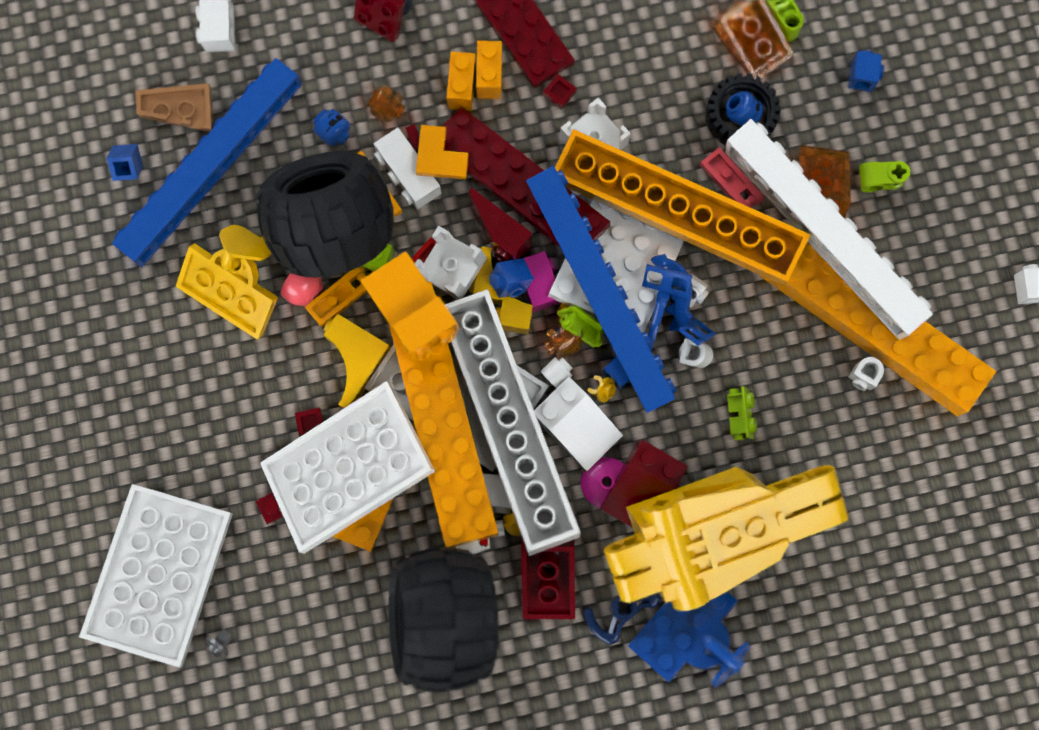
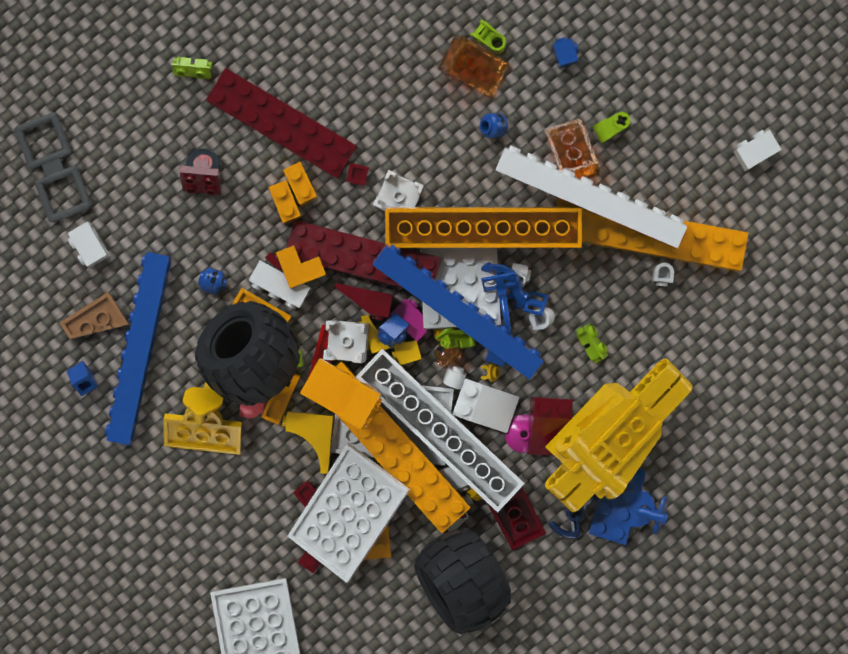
camera: 30 degrees left, 10 degrees up
clear orange head [367,86,405,123] -> none
coral plate [699,147,764,208] -> none
black tyre [705,73,781,145] -> none

